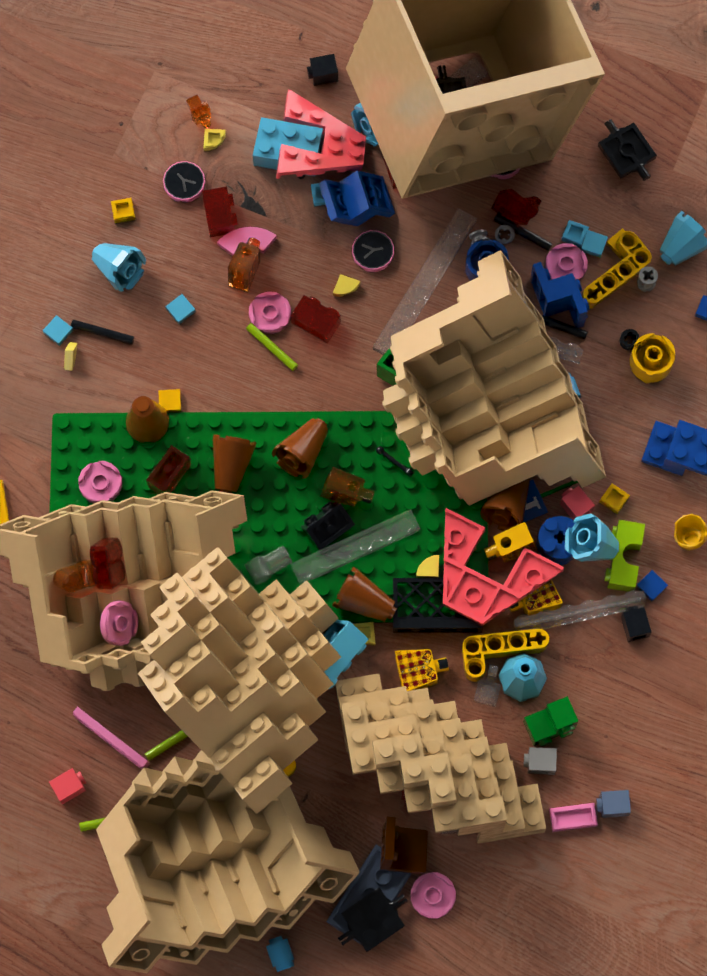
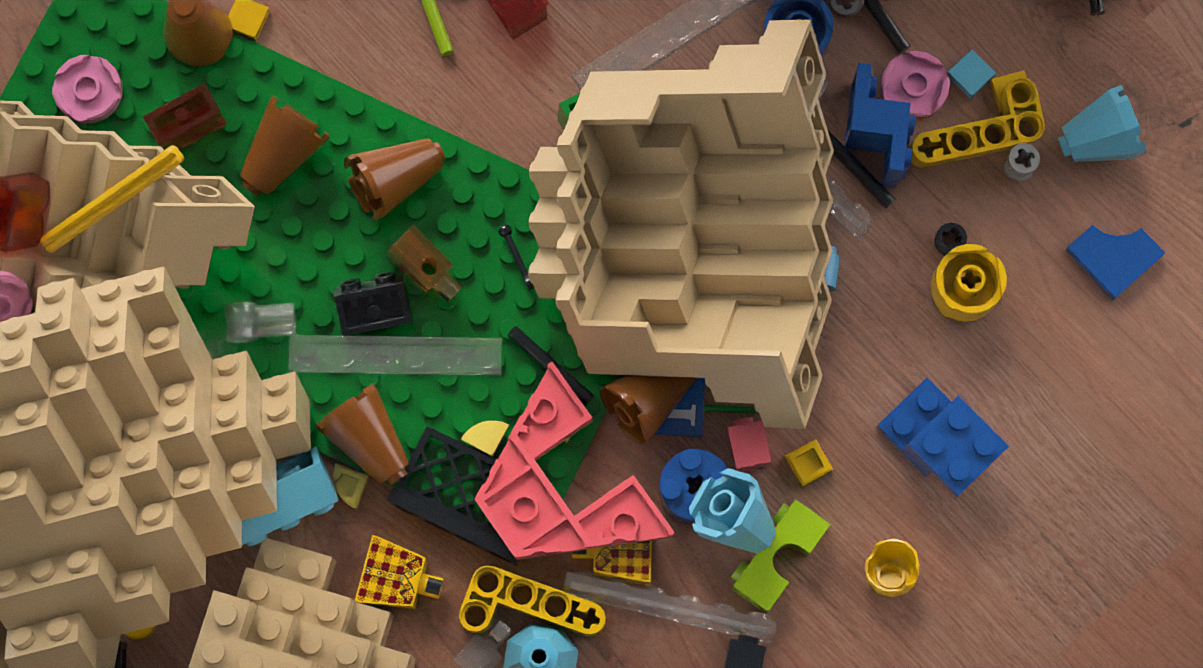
camera: 25 degrees right, 5 degrees up
yellow torso [484,522,537,562] -> none
medium azure tile [561,220,589,248] -> none
blue tile [636,570,668,602] -> none
none -> yellow axle [40,145,184,253]
none -> black bar [507,326,595,406]

